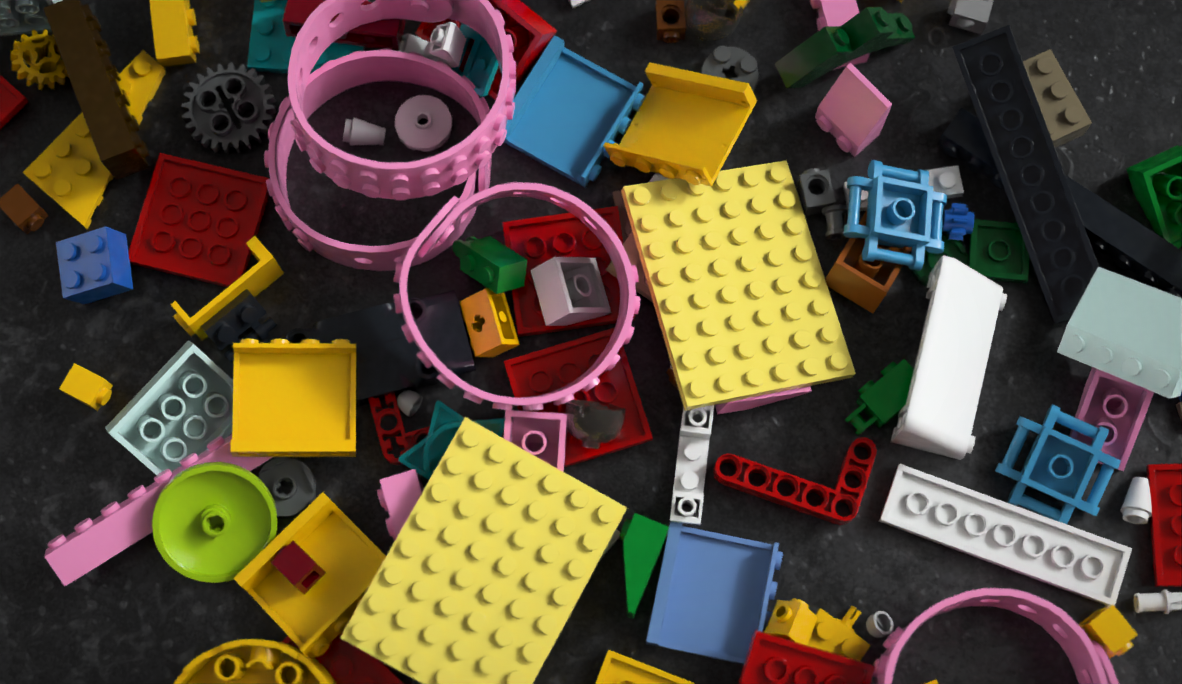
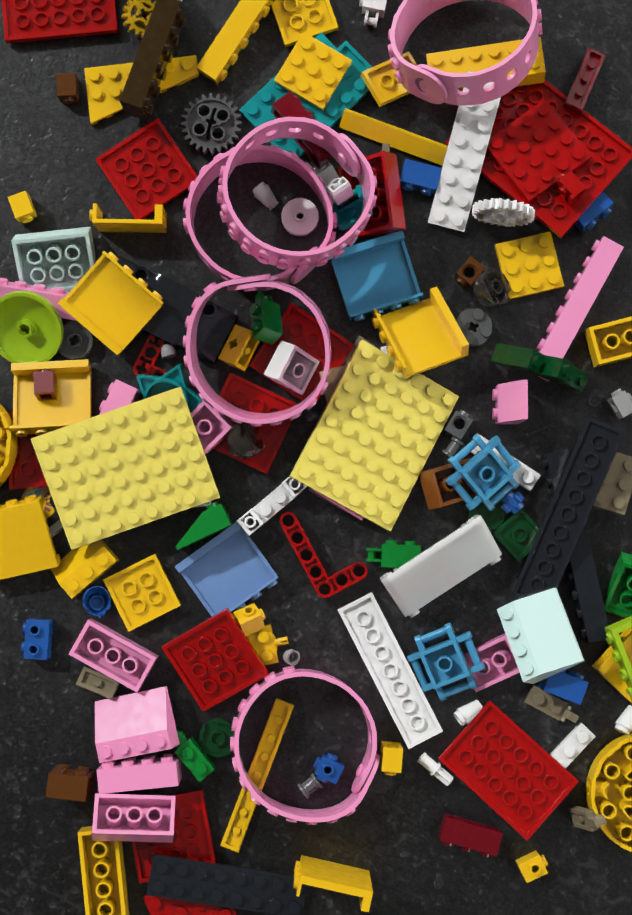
camera: 35 degrees right, 10 degrees up
blue brick [56,226,133,304] -> none
black plate [201,289,277,363] -> none

